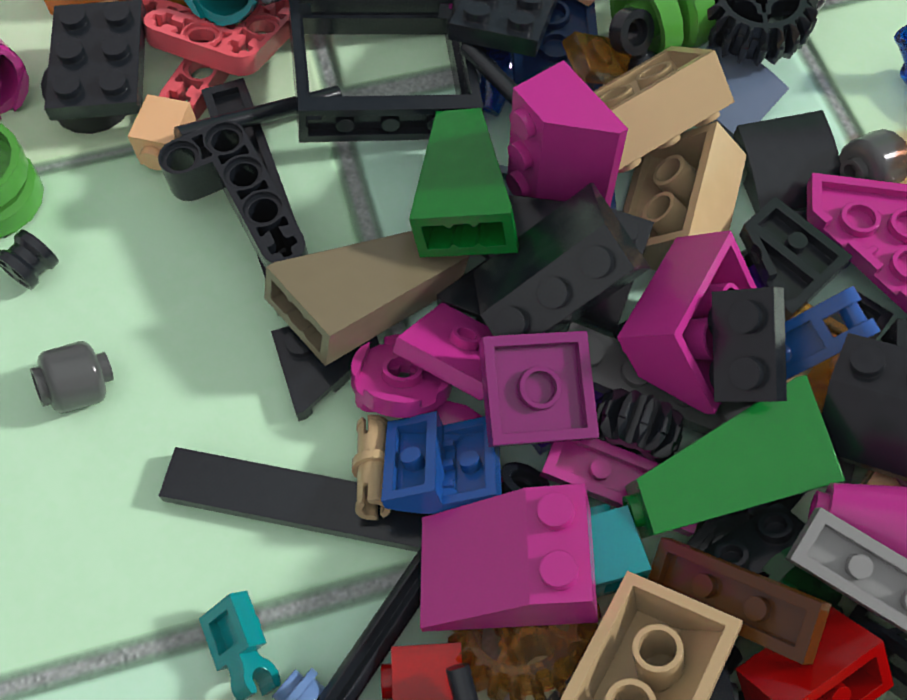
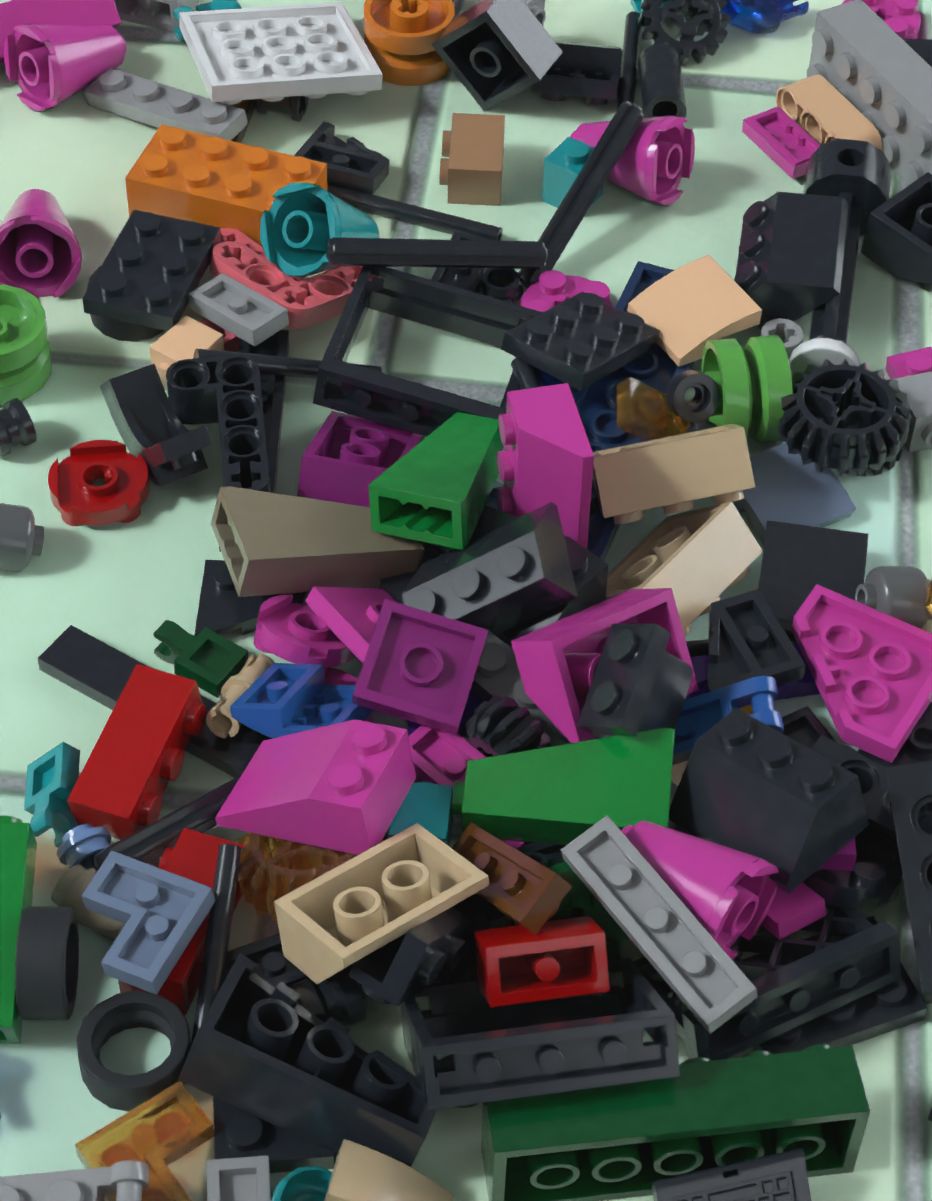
camera: 20 degrees right, 15 degrees down
none -> red plate [48,440,150,526]
none -> red brick [67,664,206,840]
none -> black arch [100,363,213,486]
none -> dark green plate [153,620,248,698]
none -> light grey plate [188,273,289,347]
none -> magenta slope [297,411,425,507]

